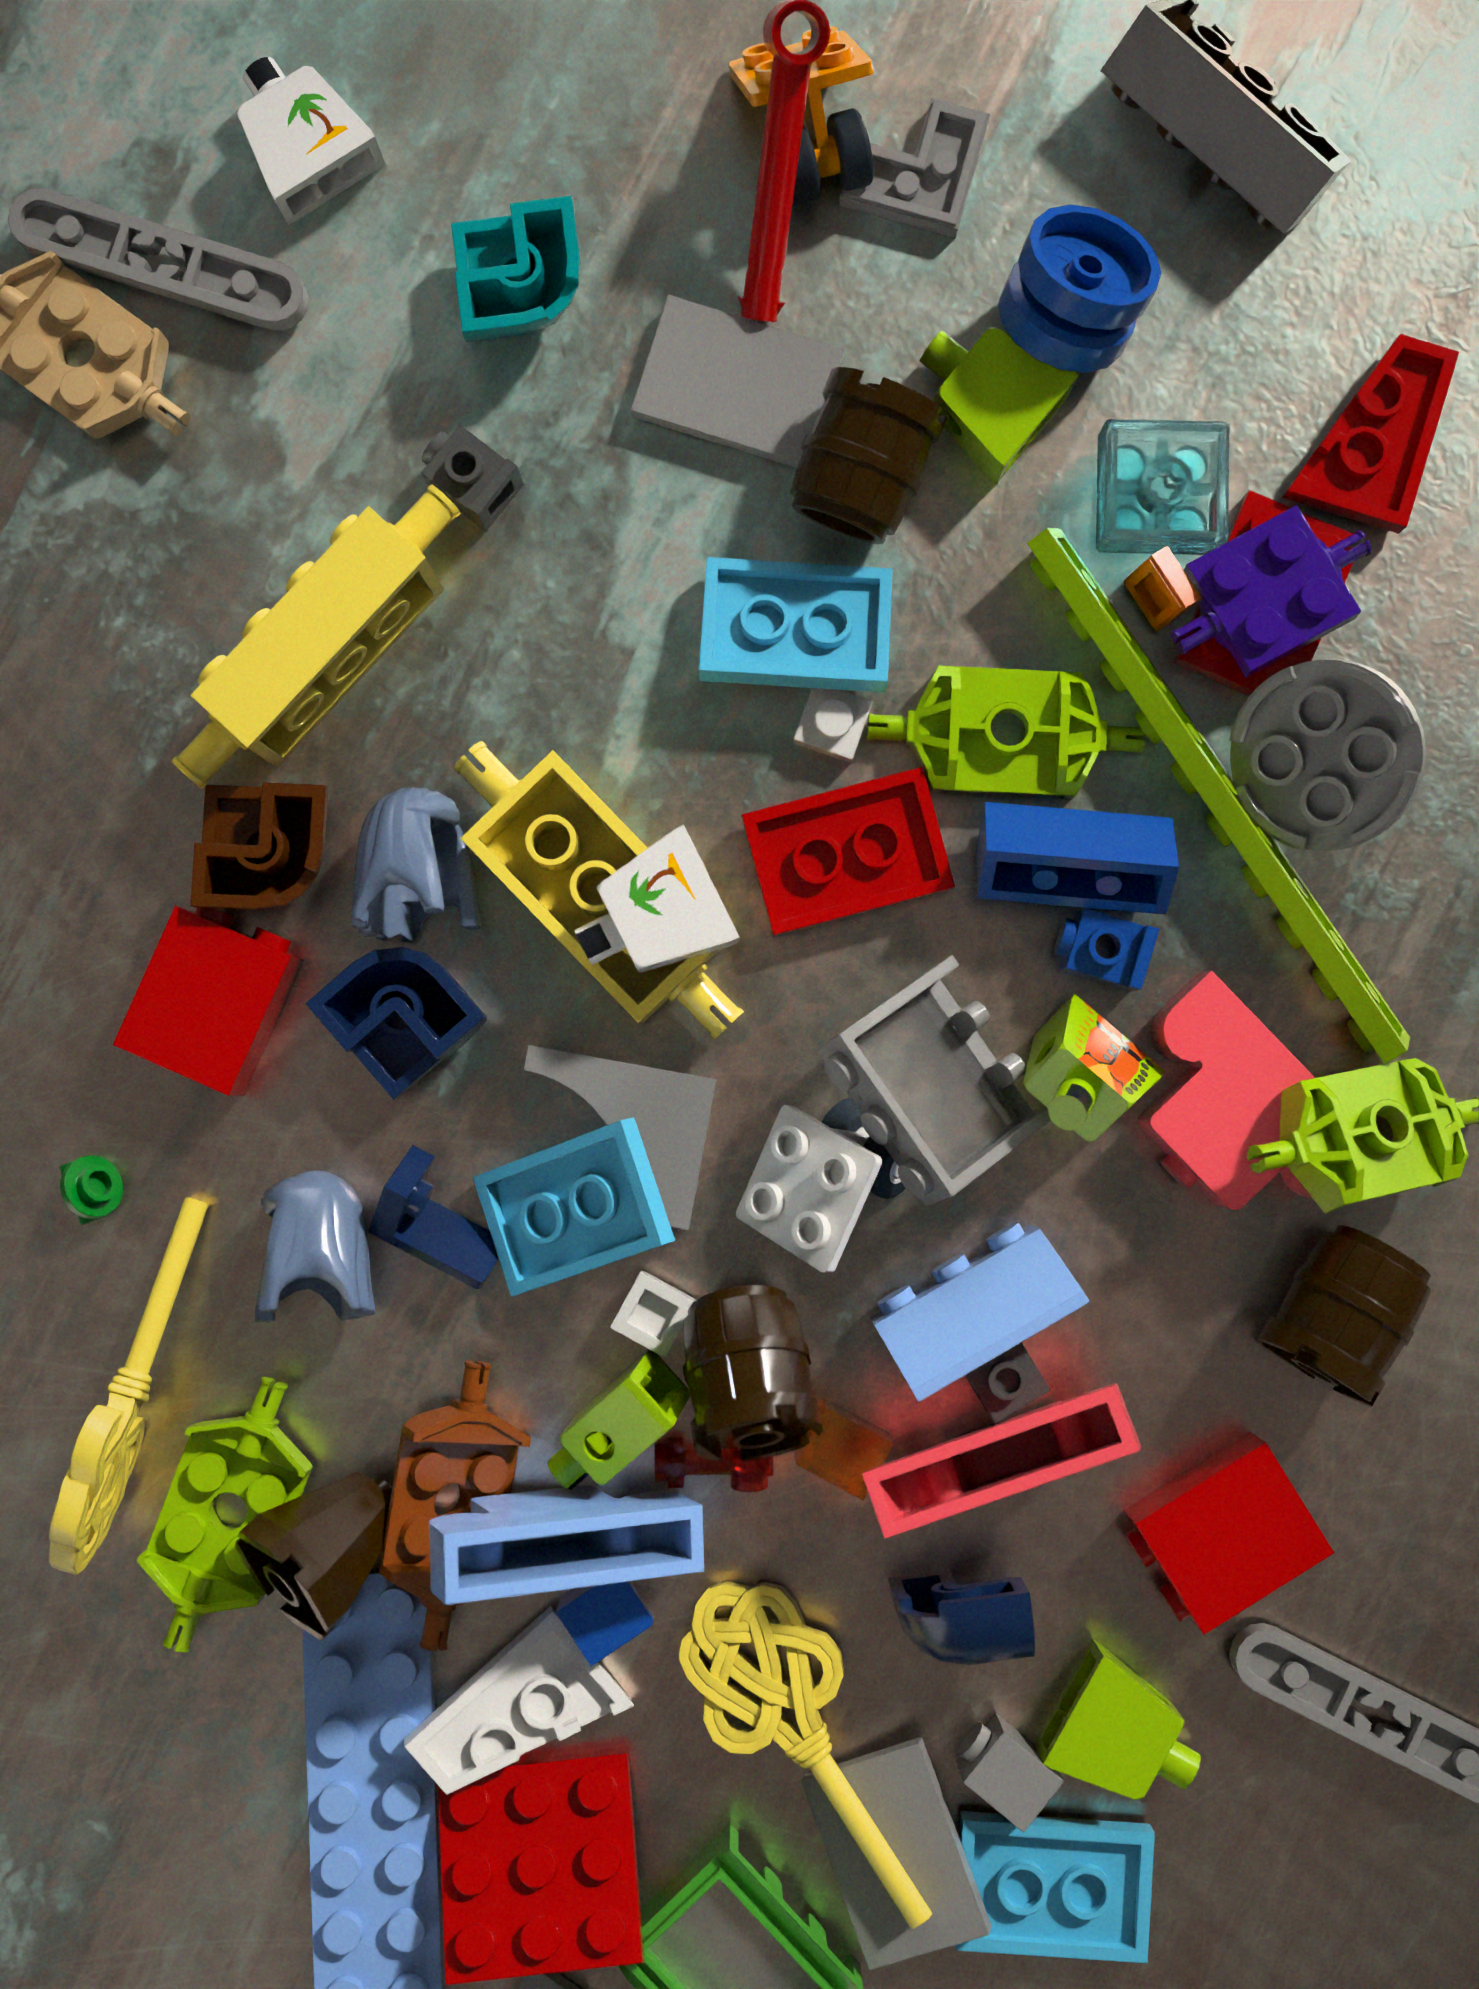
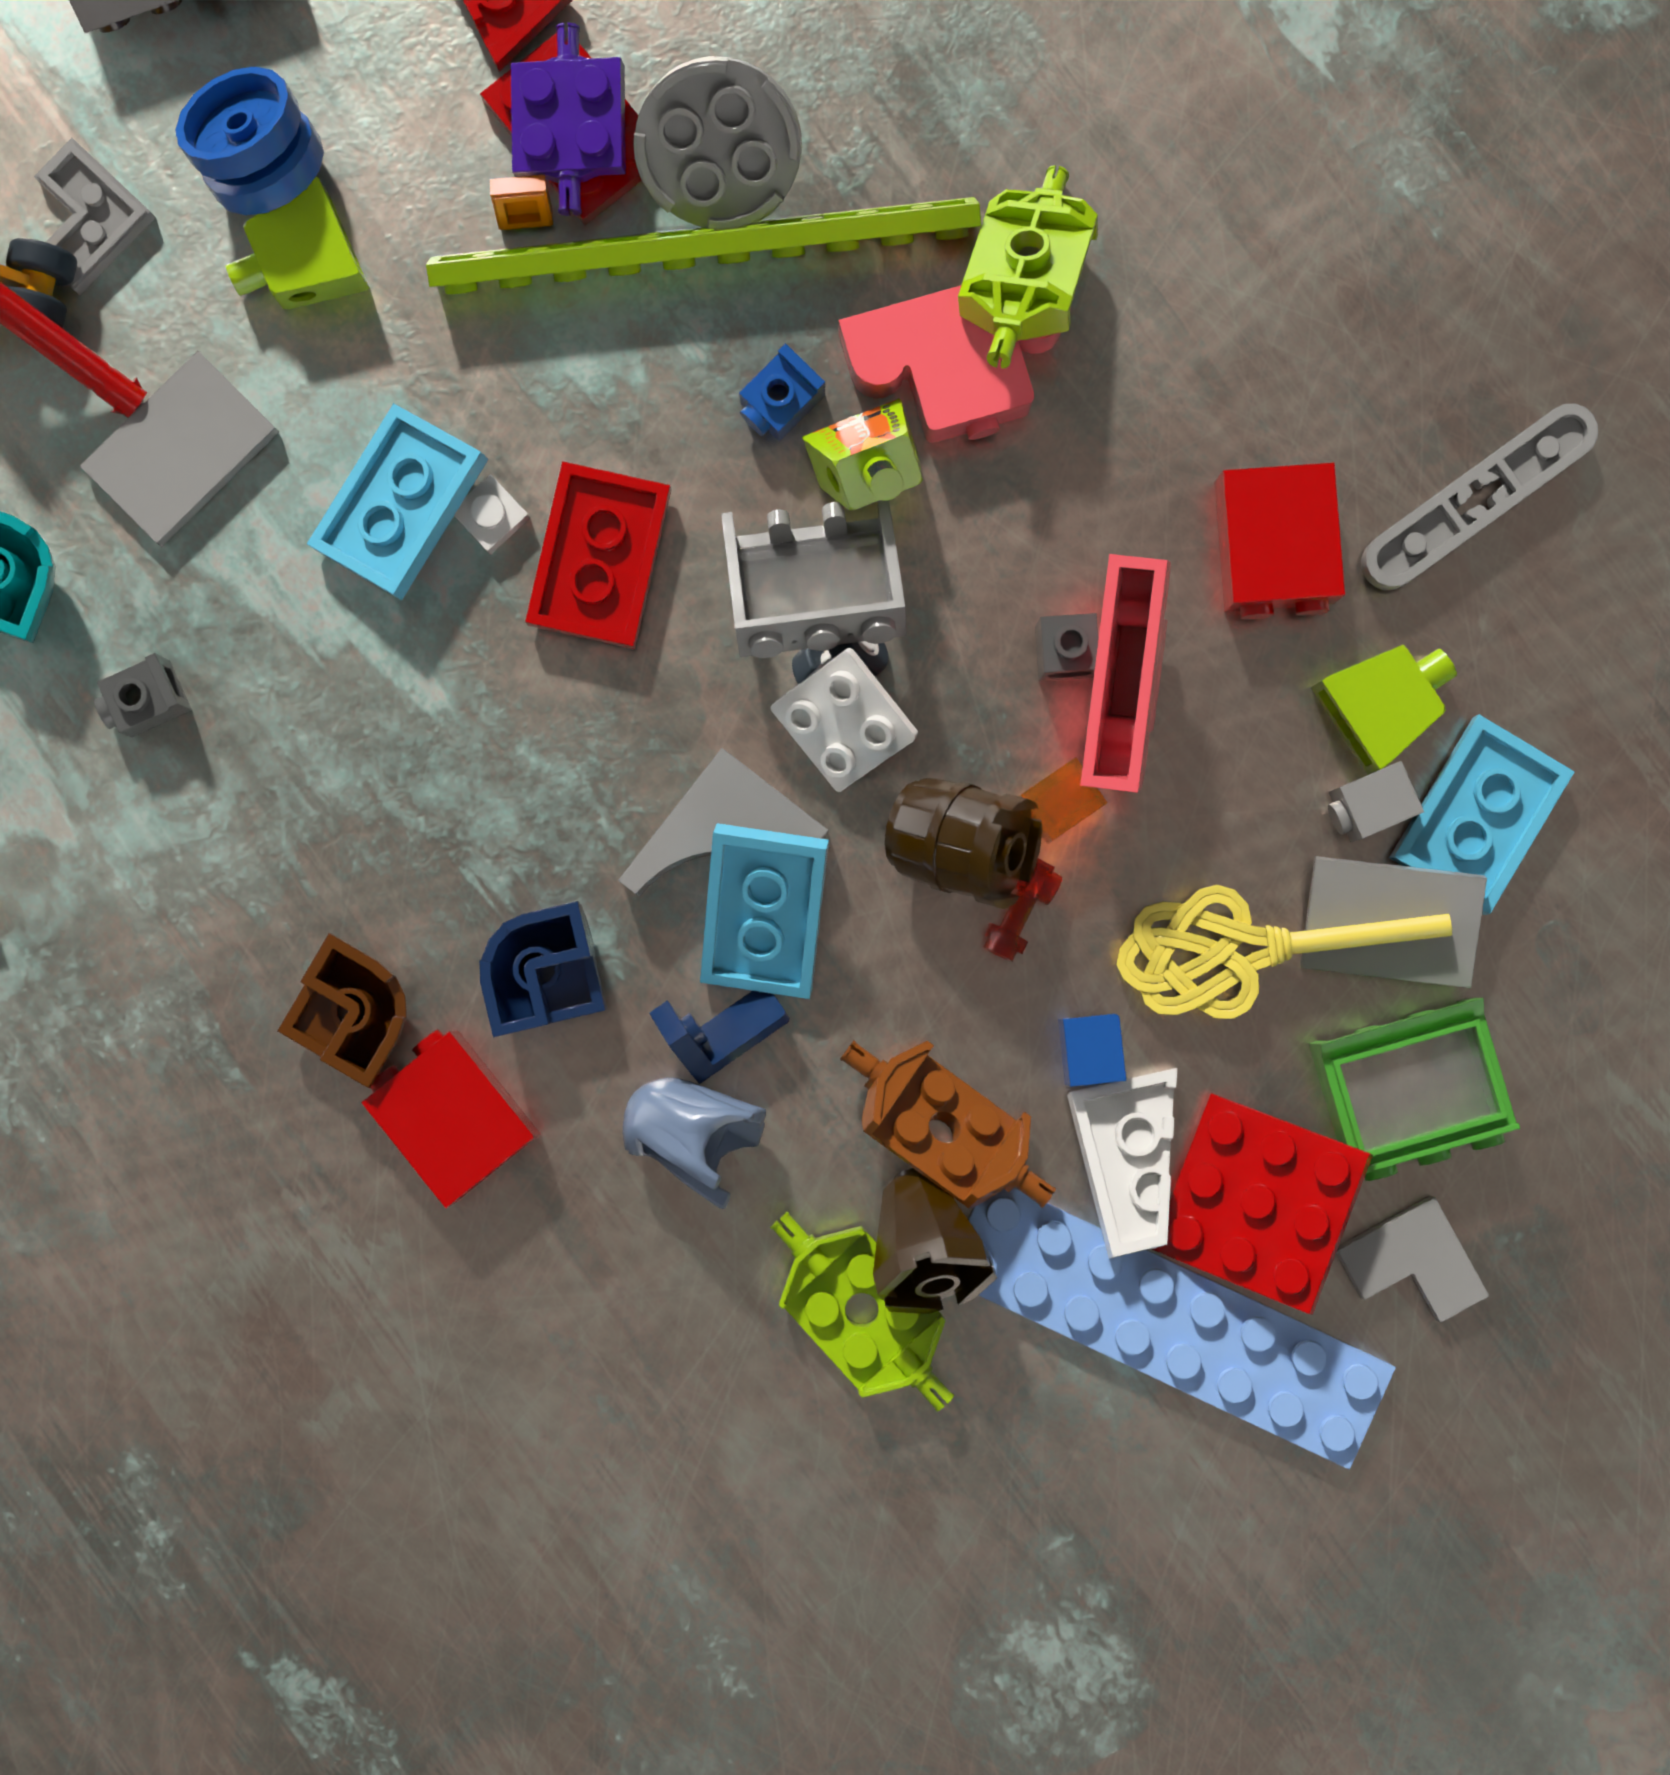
camera: 65 degrees left, 0 degrees up
light yellow piece [49,1197,209,1575] -> none
green plate [59,1156,123,1226] -> none
light yellow brick [171,484,461,789] -> none
sand blue hair [351,787,481,943] -> none
light blue brick [429,1485,704,1605] -> none
light yellow brick [454,741,744,1040] -> none
lime torso [547,1349,690,1490] -> none
white torso [574,824,740,973] -> none
white plate [610,1269,696,1358] -> none
dark brown piece [790,367,947,544] -> none
lime plate [867,665,1145,800] -> none
light blue slope [870,1222,1090,1402] -> none
dark blue brick [888,1570,1035,1665] -> none
blue brick [976,802,1179,915] -> none
clear light blue brick [1096,419,1230,555] -> none
dark brown piece [1257,1225,1431,1407] -> none

